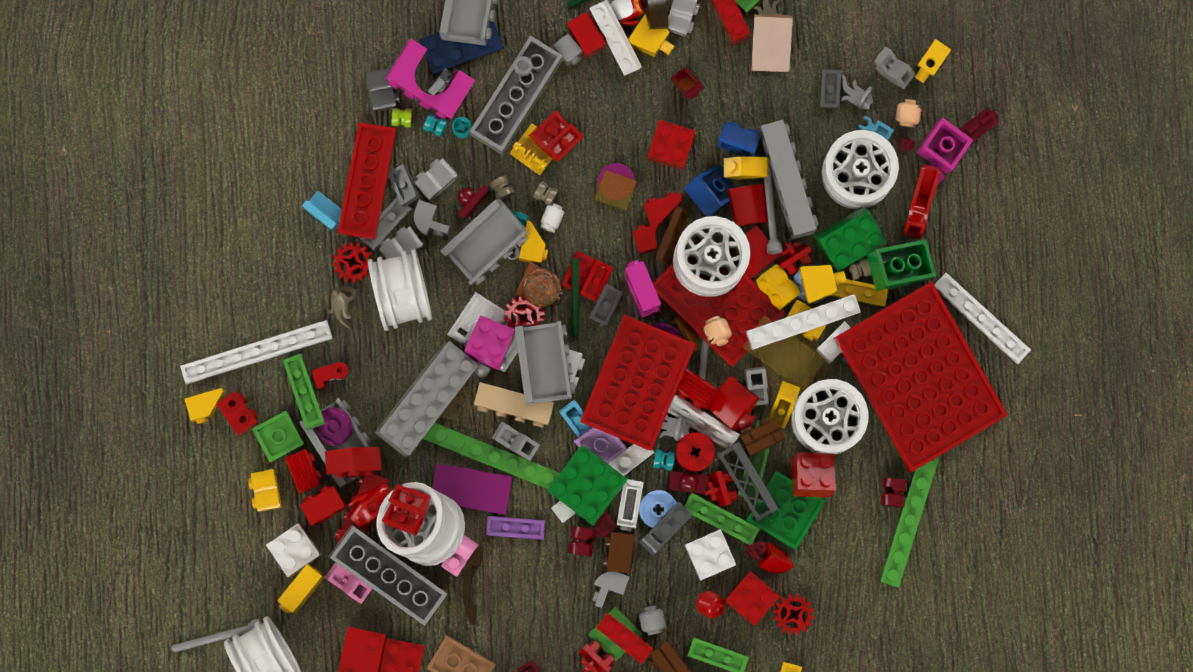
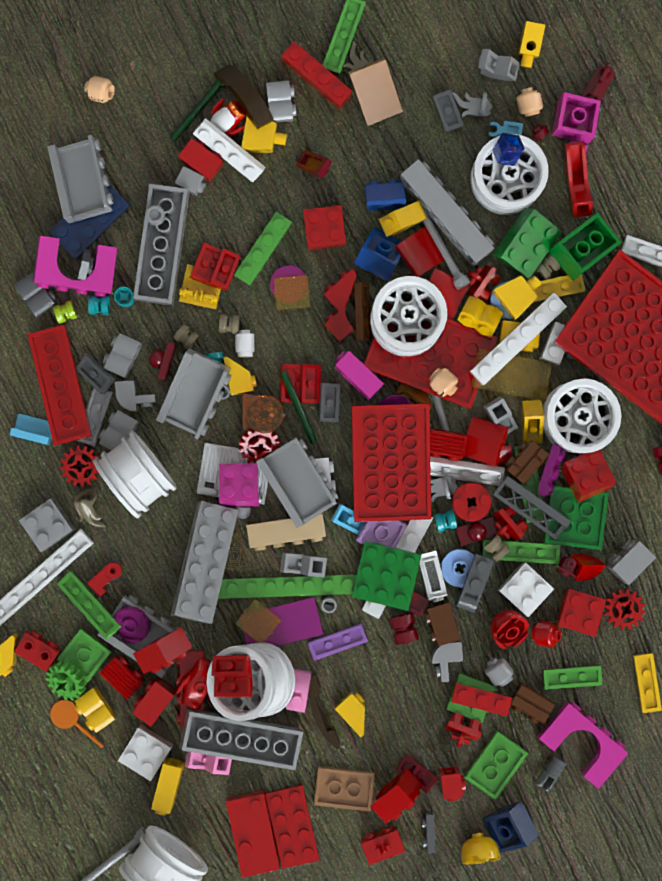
camera: 20 degrees left, 5 degrees up
none -> light grey brick [19,498,76,552]
none -> bright green gear [45,661,87,701]
none -> orange piece [50,700,104,748]
none -> bright green plate [234,212,292,286]
none -> clear yellow piece [235,599,281,643]
none -> light grey hinge [321,597,337,613]
none -> yellow slope [335,691,365,737]
none -> dark tan wheel [483,535,511,562]
none -> red cylinder [490,610,530,649]
none -> clear blue brick [492,133,525,166]
none -> magenta hinge [537,444,566,497]
none -> light grey brick [606,539,656,585]

